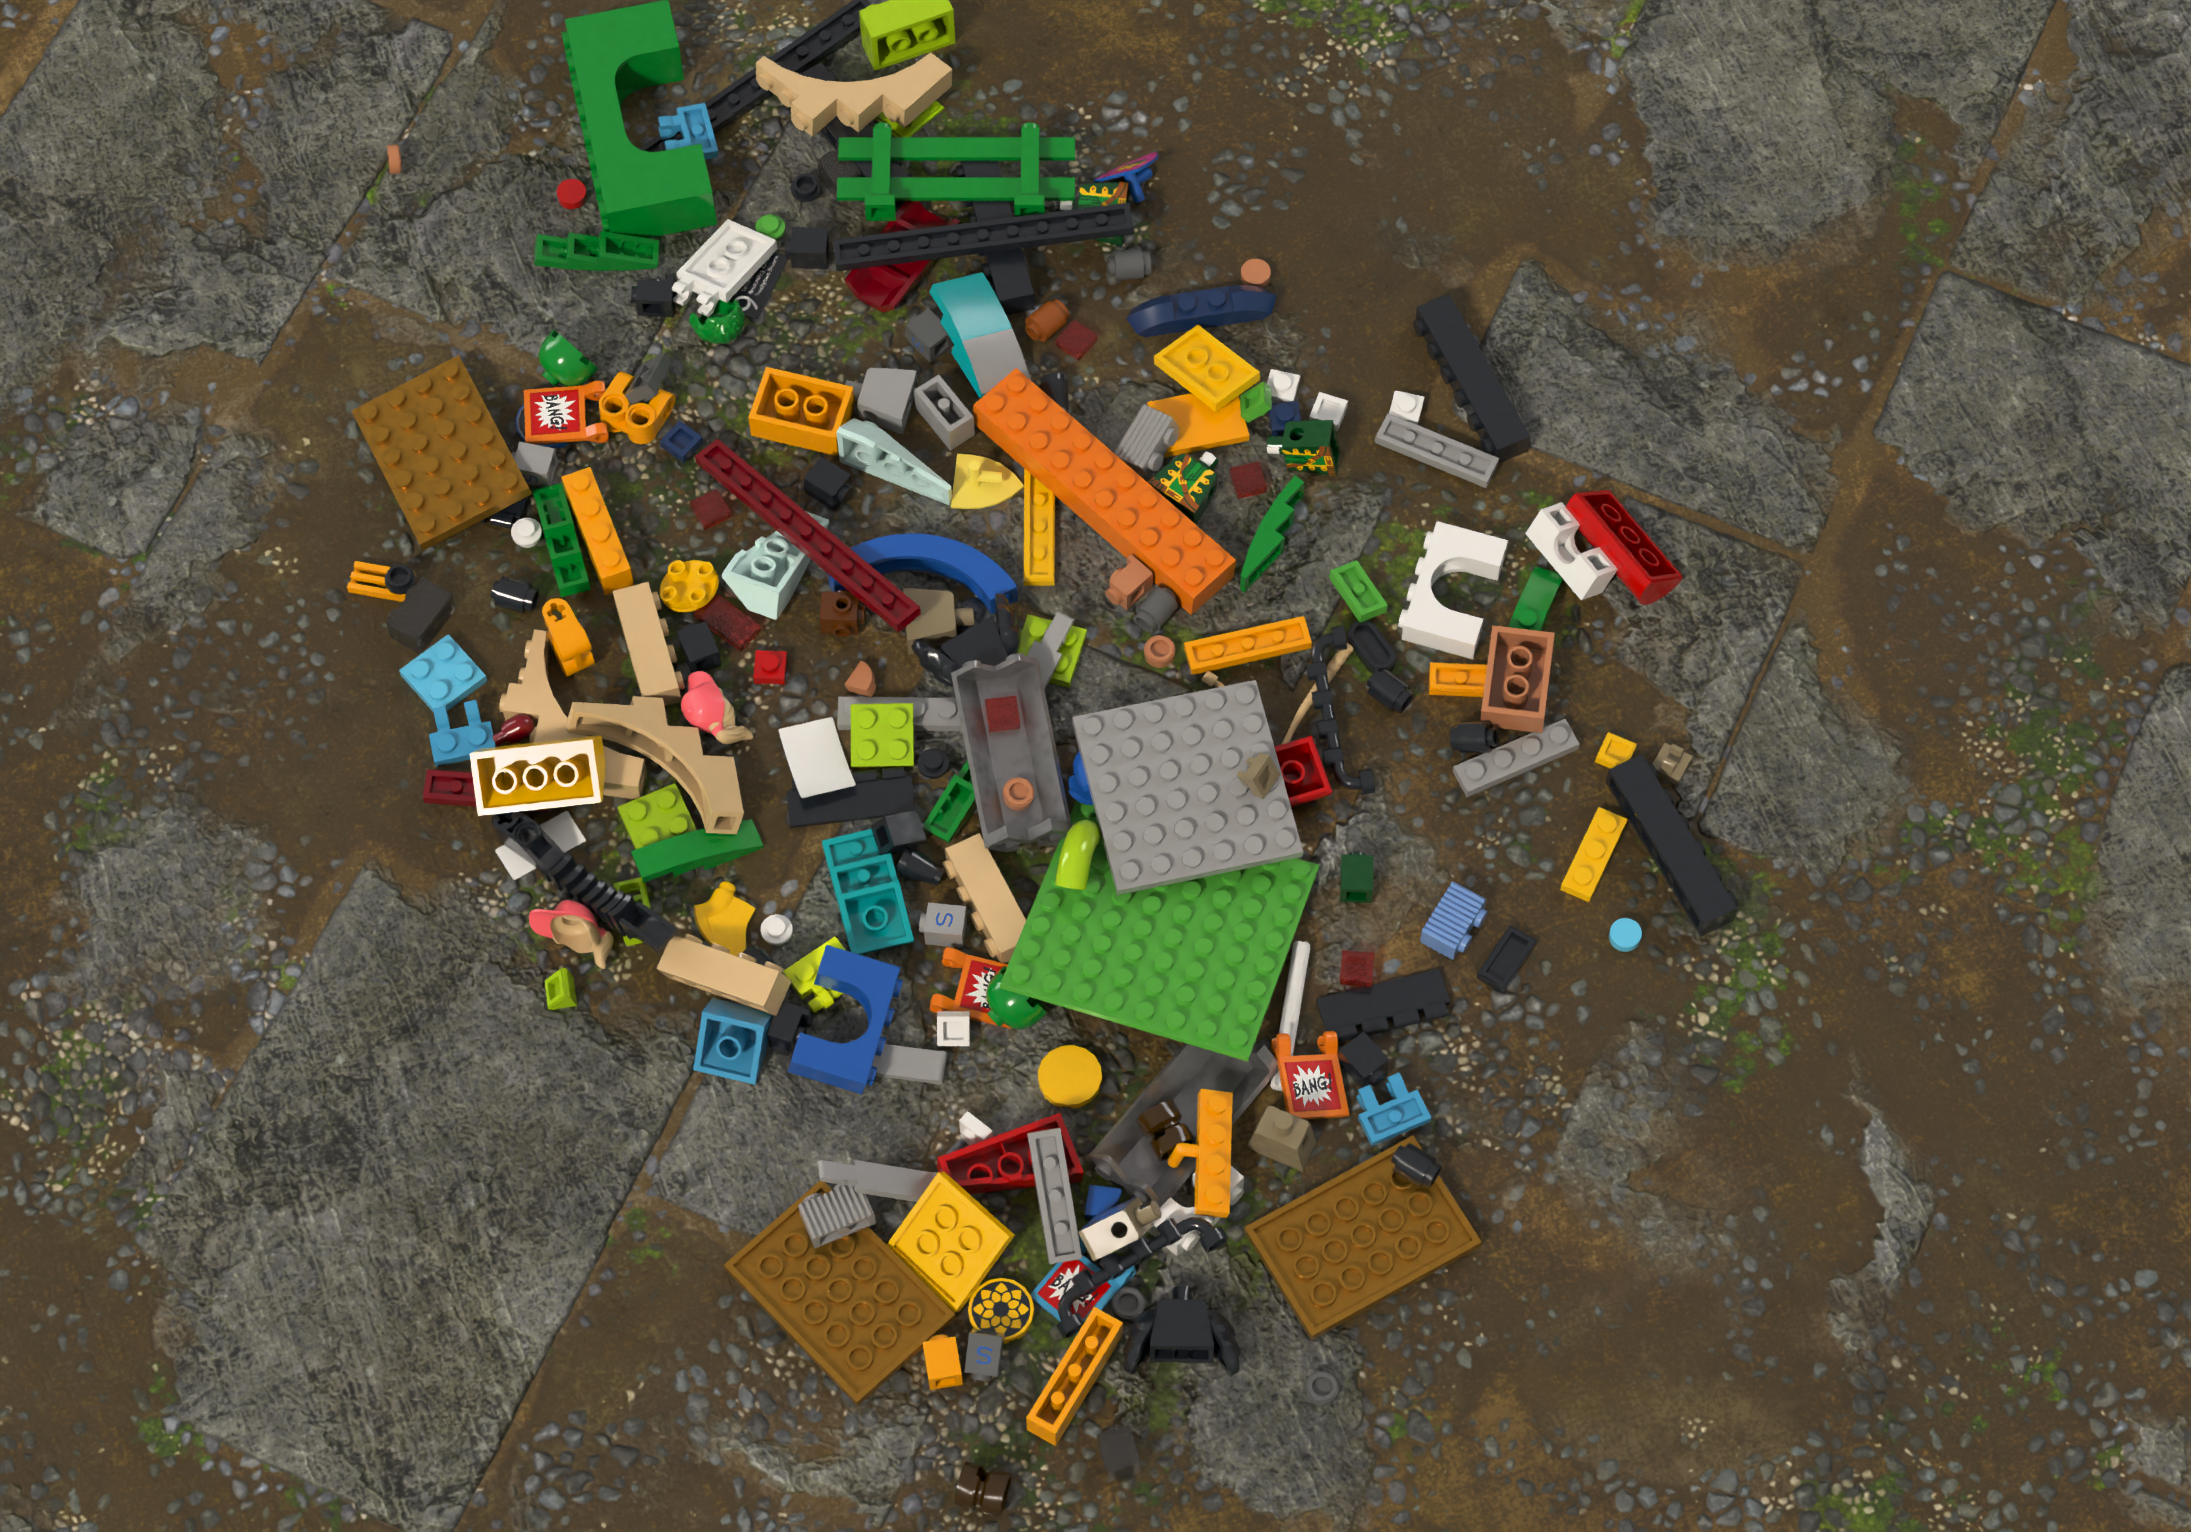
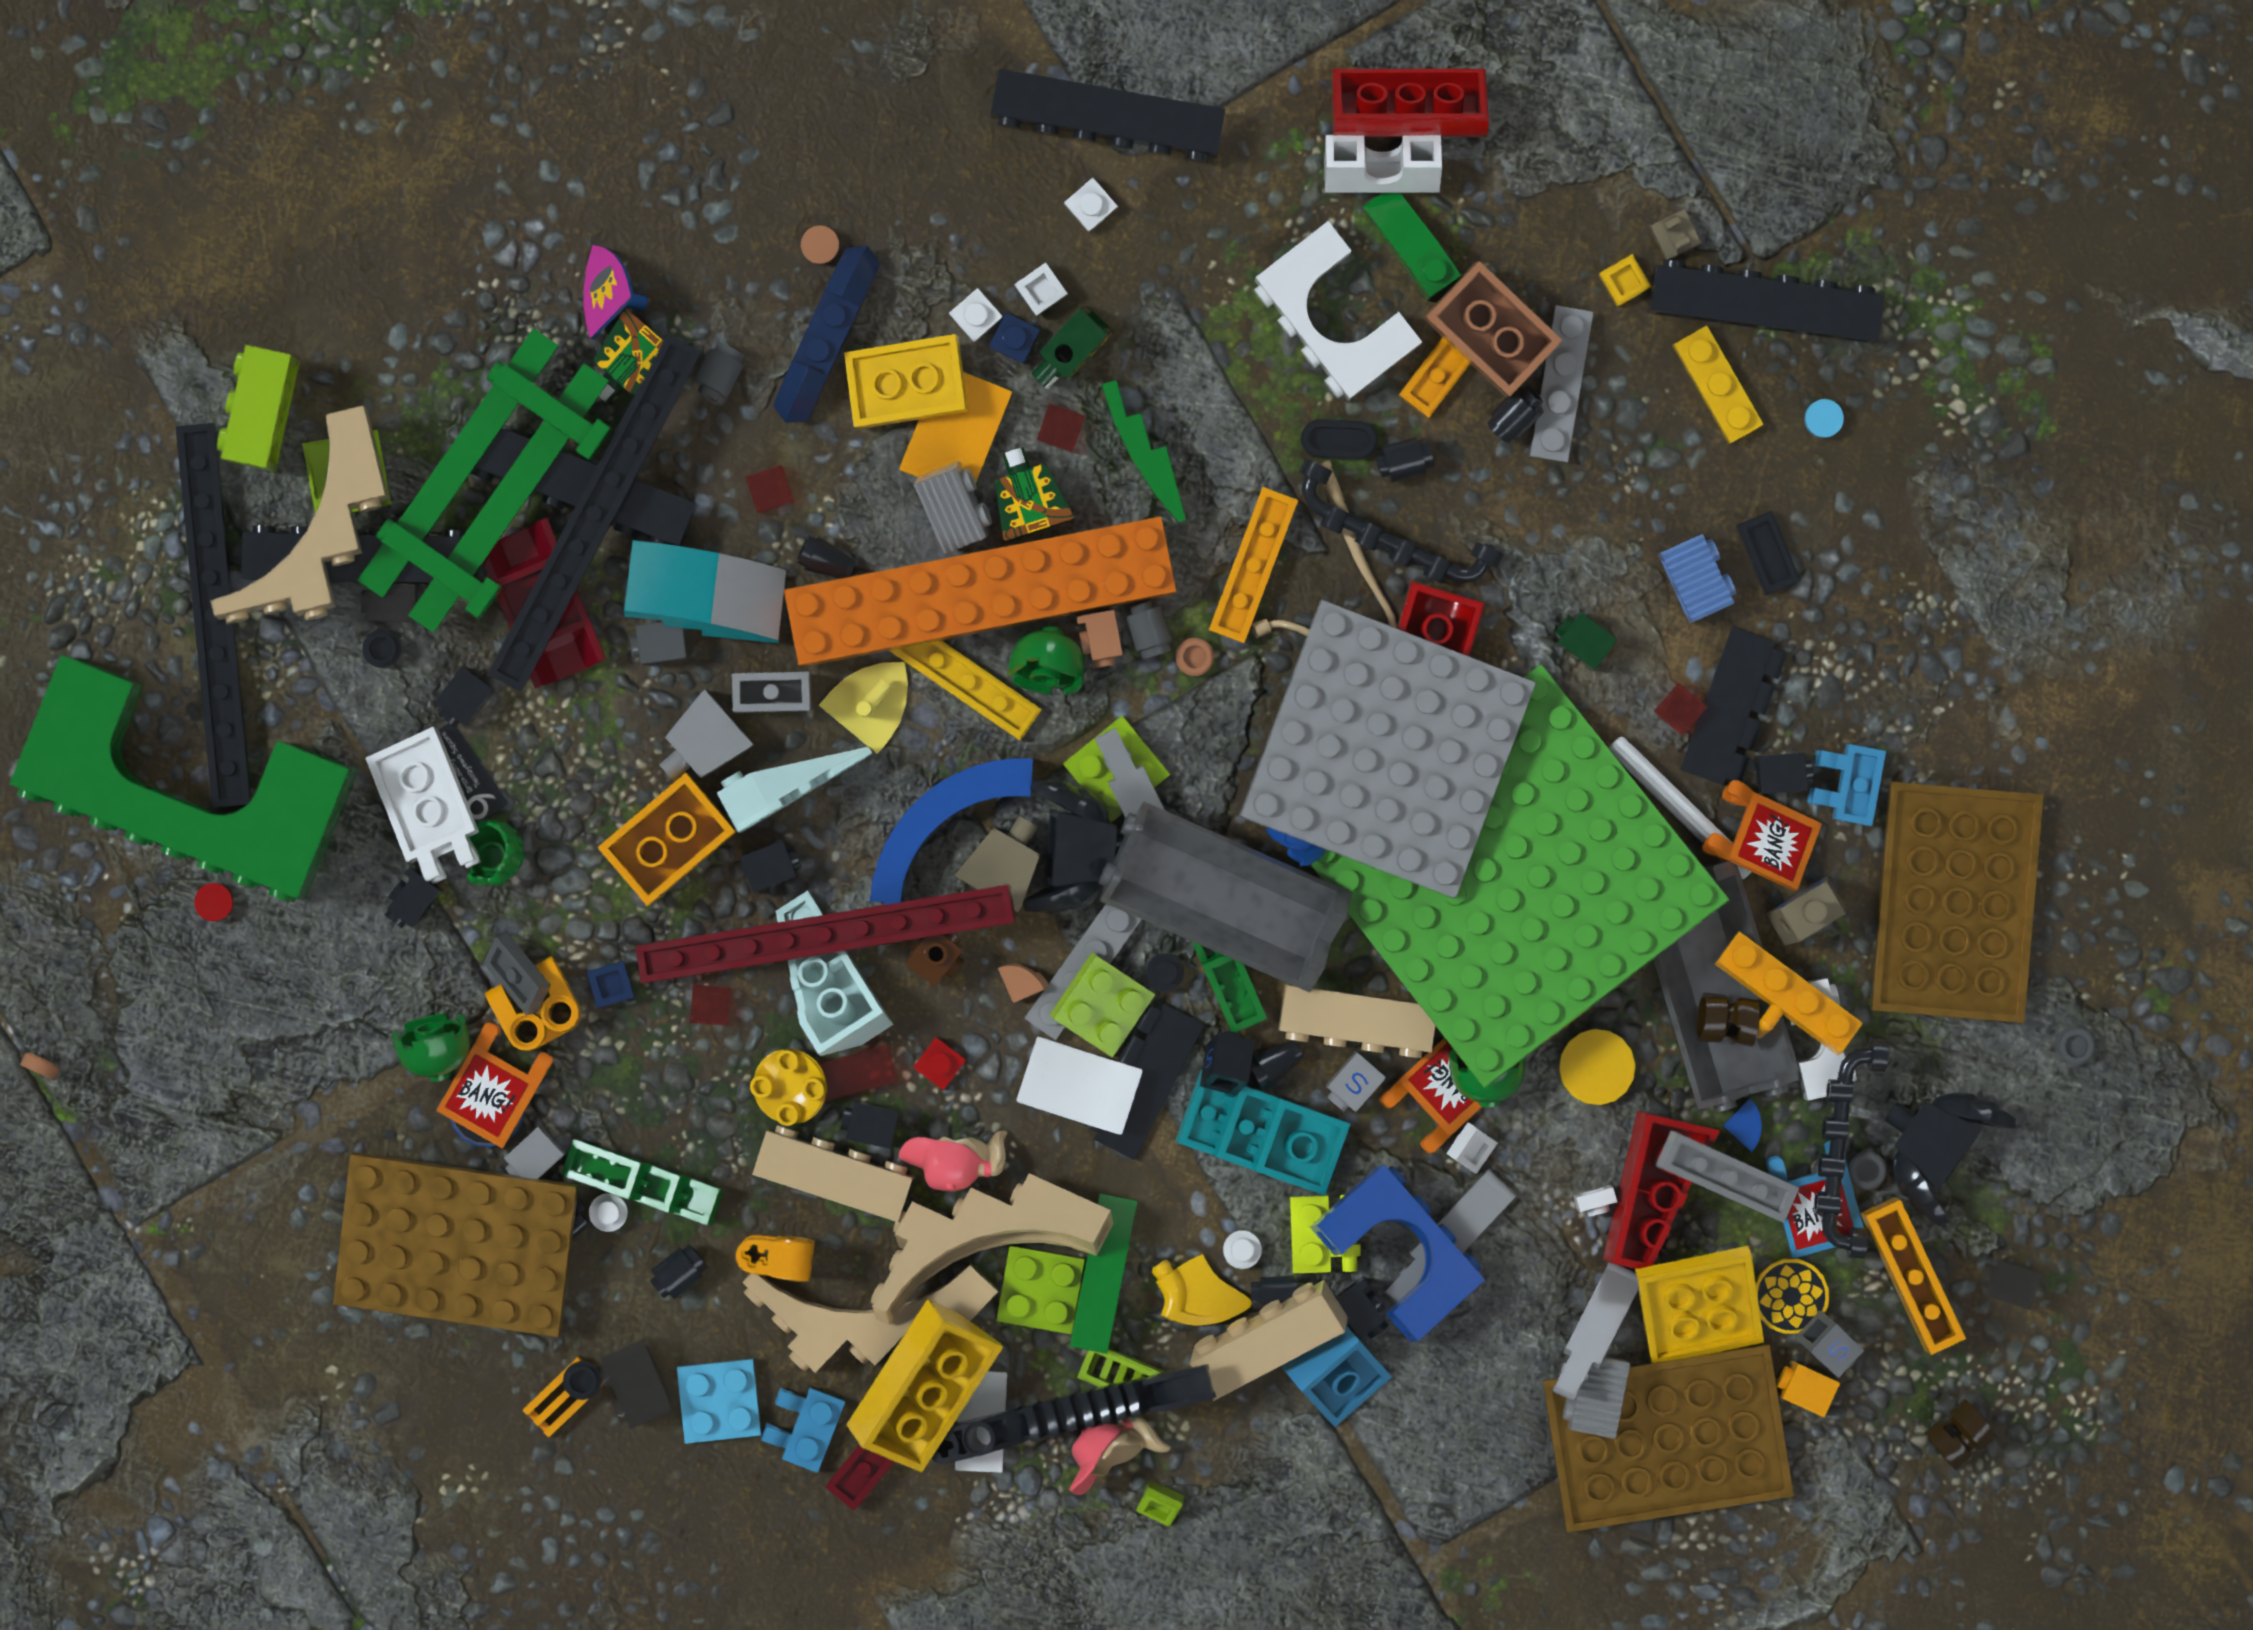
camera: 55 degrees left, 25 degrees up
dark red cylinder [492,714,534,746] -> none
green slope [534,231,659,271] -> none
light orange brick [561,467,634,595] -> none
dark azure plate [658,103,718,160] -> none
bright green plate [755,214,785,242] -> none
clear red tile [984,696,1020,732] -> none
nougat tile [1002,777,1034,811] -> none
dark orange brick [1025,299,1070,342] -> none
lime cylinder [1055,820,1101,890] -> none
torso [1078,1197,1161,1261] -> none
dark tan tile [1237,752,1281,799] -> none
bright green plate [1240,381,1272,423] -> none
bright green plate [1329,560,1388,623] -> none
light grey plate [1375,413,1499,488] -> none
black brick [1391,1143,1442,1188] -> none
none -> green cylinder [1007,626,1085,695]

